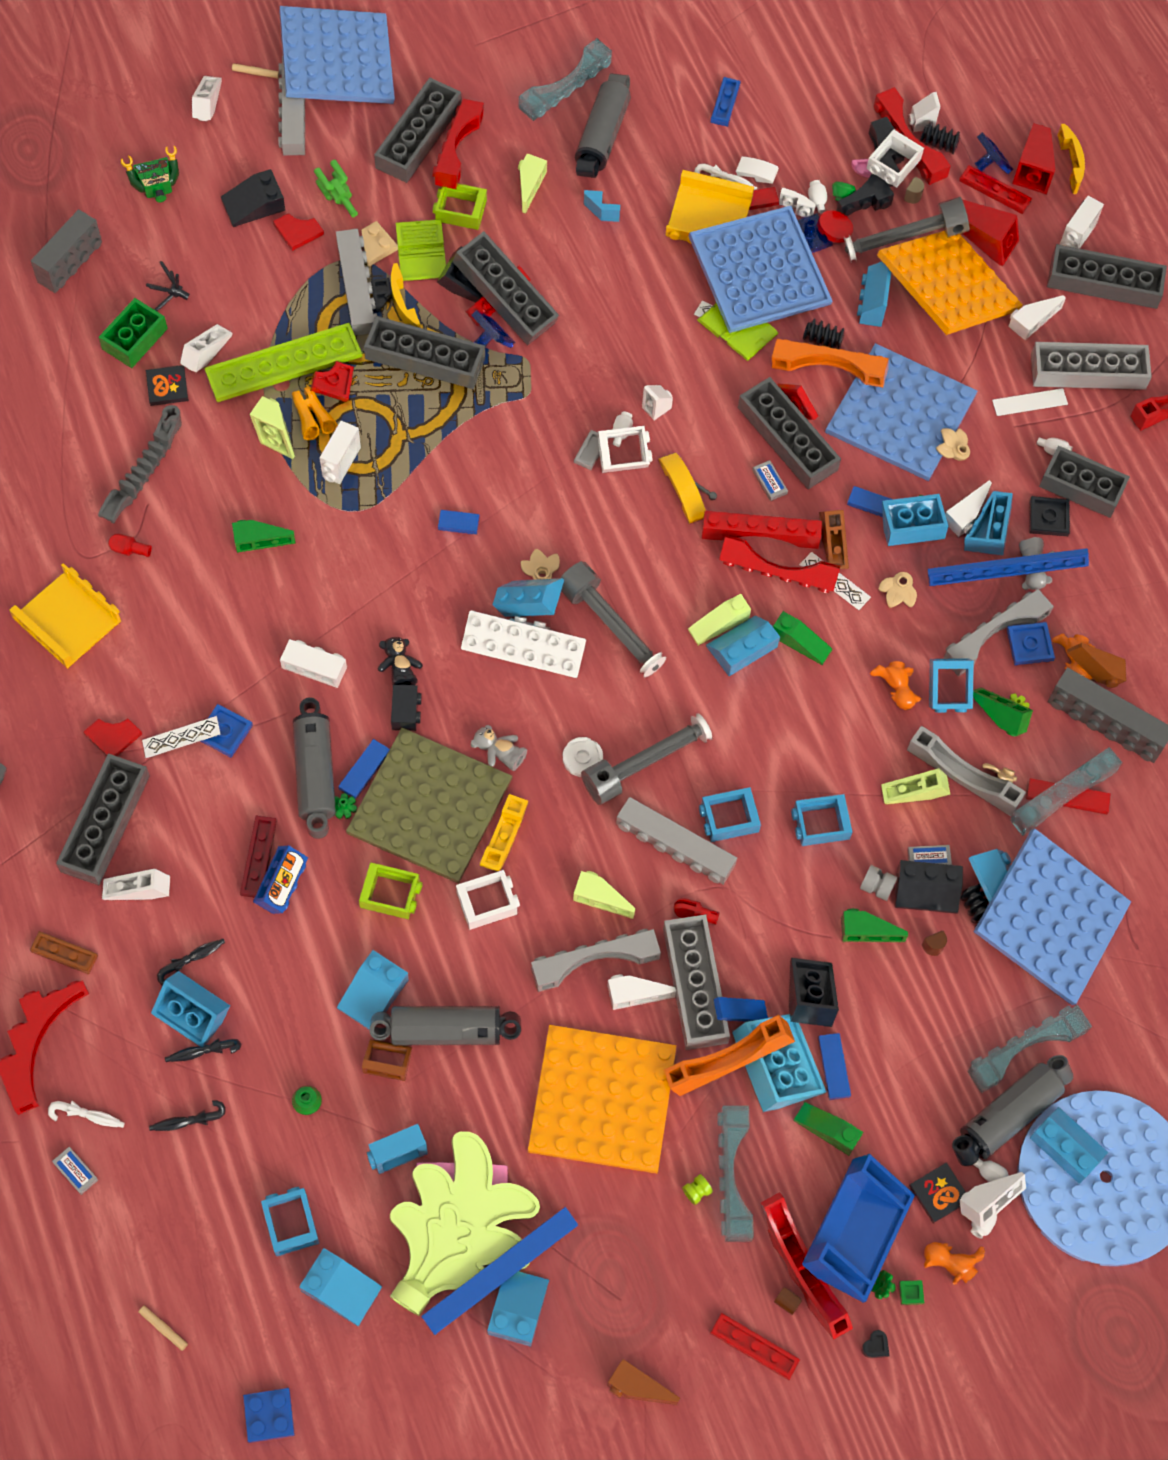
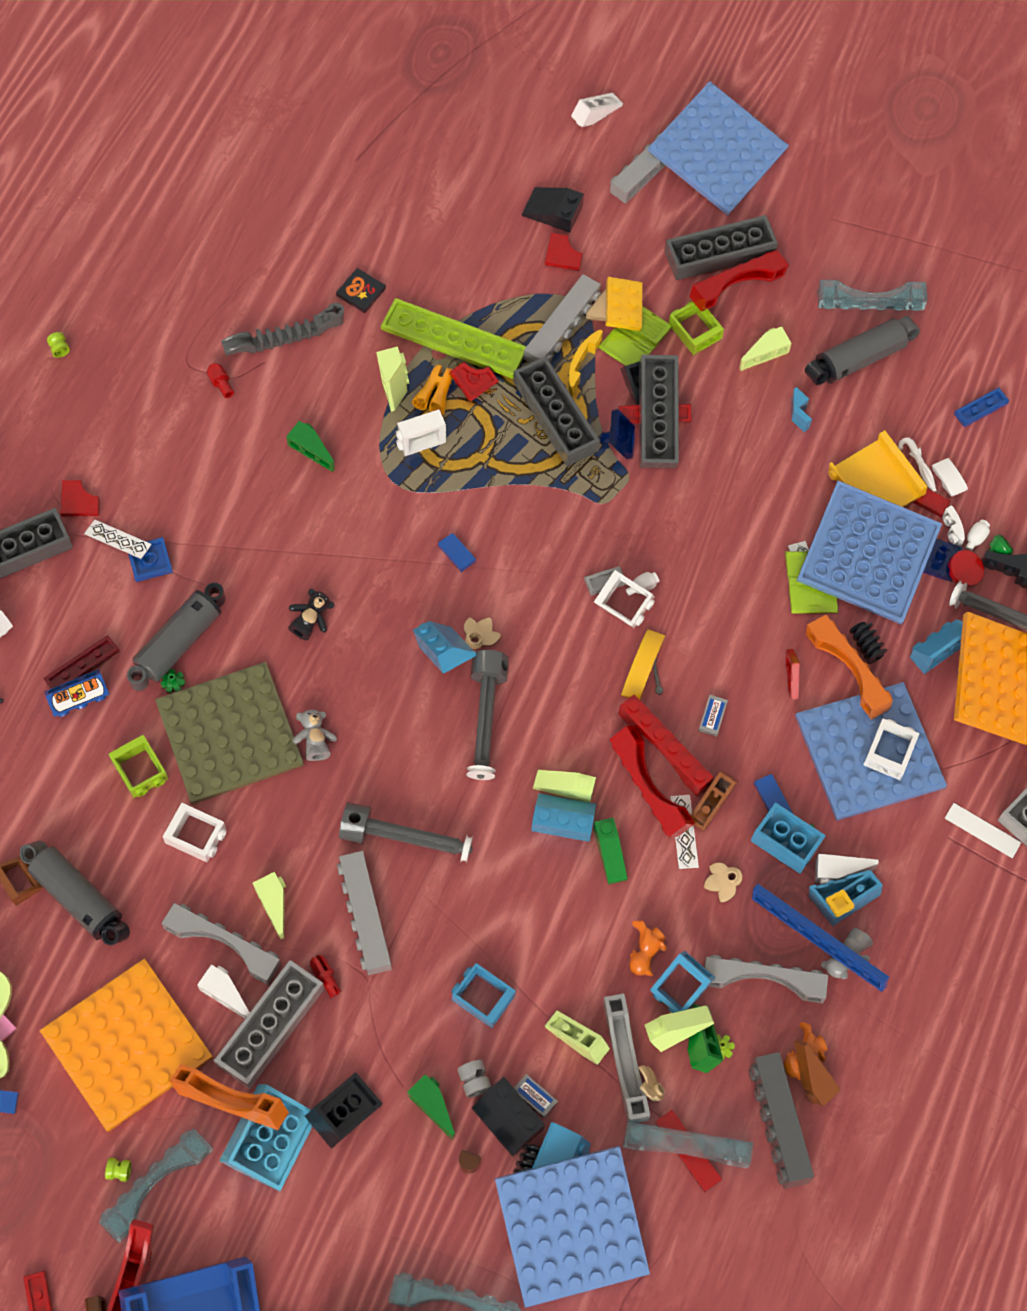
camera: 45 degrees right, 0 degrees up
yellow panel [9,563,121,669] -> none
dark grey brick [31,209,102,293] -> none
green brick [98,298,168,368] -> none
torso [121,146,179,202] -> none
black plant [146,261,190,311] -> none
white slope [180,324,232,372] -> none
tan piece [232,63,279,79] -> none
white brick [280,639,347,688] -> none
bright green plant [314,160,358,217] -> none
dark azure slope [337,950,409,1029] -> none
blue tile [338,739,390,800] -> none
black tile [371,278,392,313] -> none
black brick [391,685,422,731] -> none
white bracket [461,610,586,678] -> none
yellow slope [480,794,528,872] -> none
white tile [563,737,603,777] -> none
white slope [642,385,673,420] -> none
dark azure window [699,787,761,842] -> none
blue tile [713,997,768,1022] -> none
dark grey brick [738,377,841,490] -> none
green slope [793,1102,864,1156] -> none
blue tile [818,1033,851,1100] -> none
tan plate [936,428,970,461] -> none
blue plate [1006,622,1055,665] -> none
black tile [1029,496,1070,537] -> none
white plant [1037,437,1073,456] -> none
dark grey brick [1039,445,1130,518] -> none
none -> yellow plate [606,277,642,331]
none -> yellowish green slope [645,1005,714,1052]
none -> yellow plate [826,889,854,917]
none -> white window [863,719,919,780]

